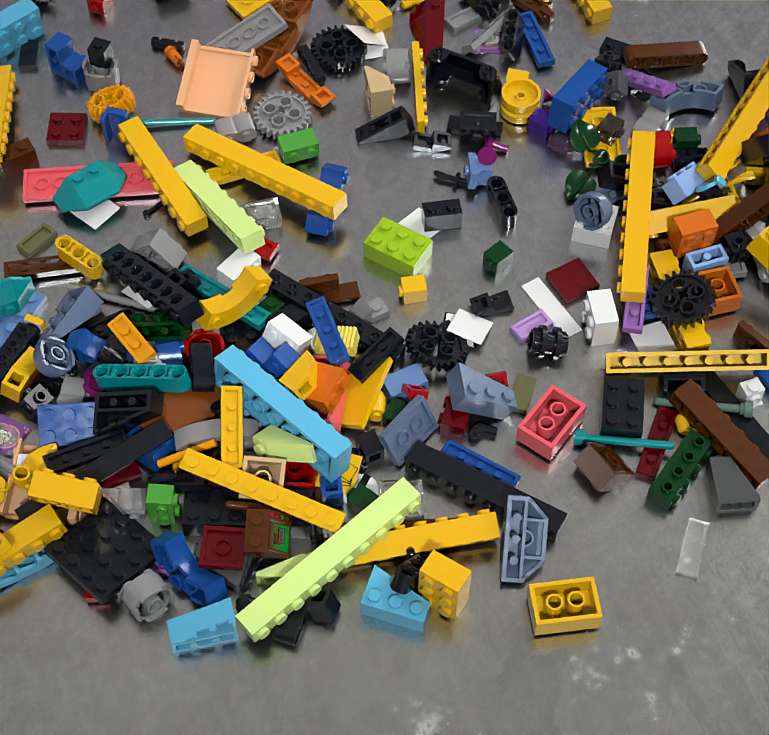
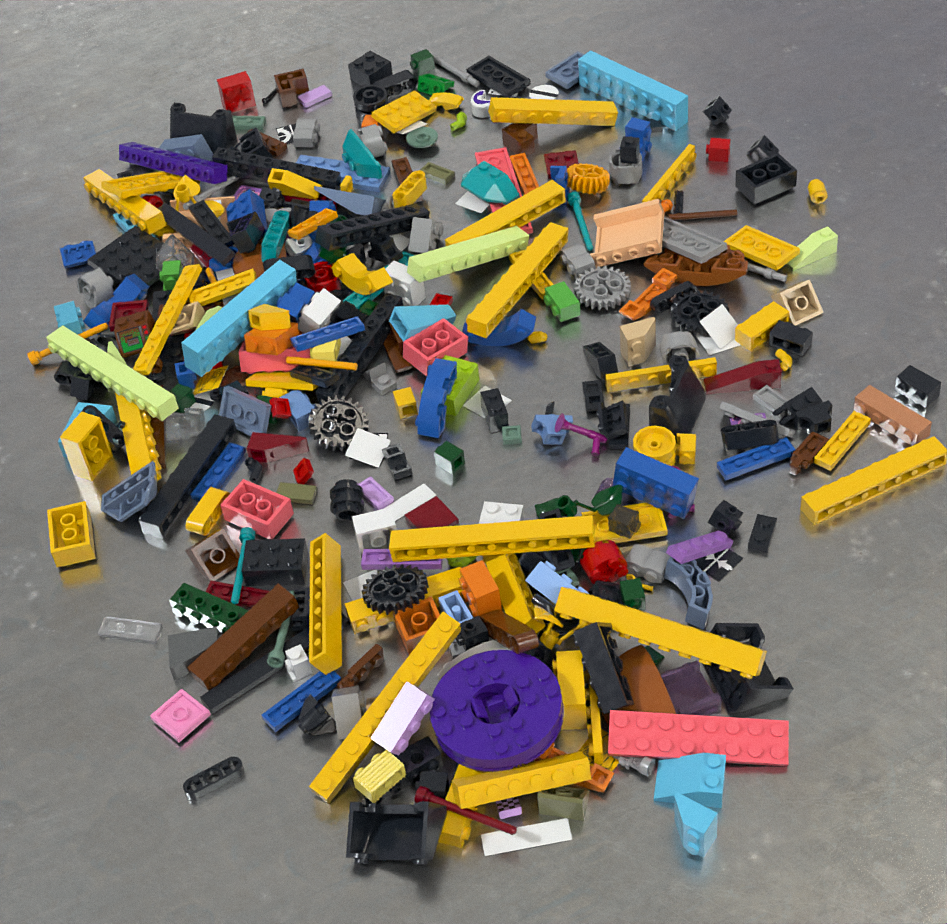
camera: 90 degrees right, 10 degrees down
yellow brick [28,468,103,515] -> none
sand blue cylinder [33,336,75,378] -> none
clear brick [240,197,282,230] -> none
sand blue wedge [446,362,517,420] -> none
black beam [487,176,518,229] -> none
sand blue cylinder [573,191,613,231] -> none
dark grey brick [603,70,629,100] -> none
reddish brown beam [622,41,709,69] -> none
medium azure piece [695,175,727,193] -> none
none -> light orange piece [27,323,108,366]
none -> blue bracket [60,240,96,269]
none -> yellow beam [186,487,230,536]
none -> light orange bar [286,356,358,370]
none -> medium azure slope [389,305,457,341]
none -> coral brick [403,318,468,376]
none -> blue brick [415,358,457,438]
none -> sand green tile [502,425,522,445]
none -> orange plate [509,153,539,195]
none -> yellow plate [642,144,696,203]
none -> reddish brown bar [669,209,737,221]

